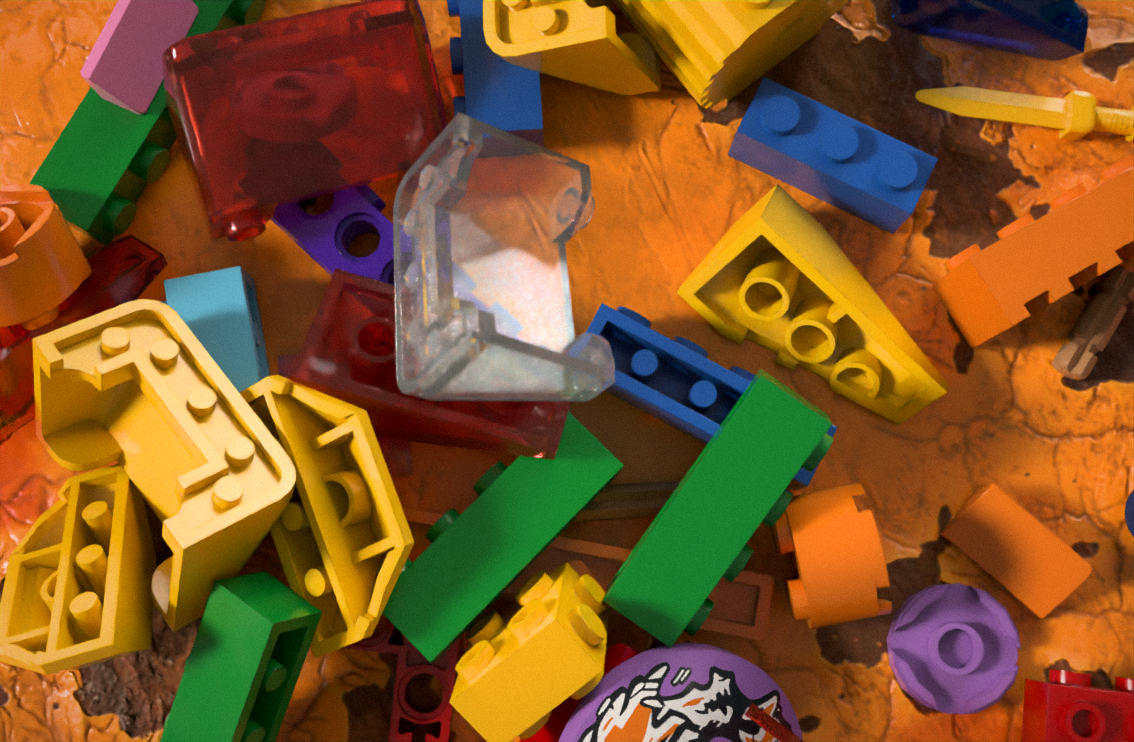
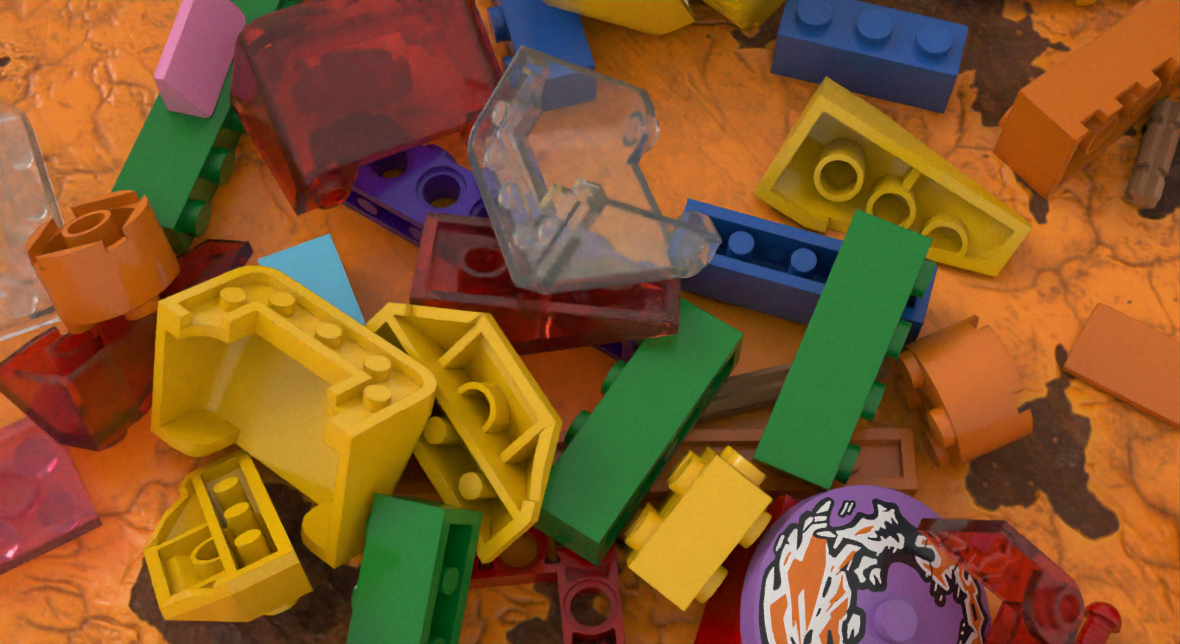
camera: 10 degrees left, 15 degrees down
medium lavender tile [887,583,1021,714] -> none

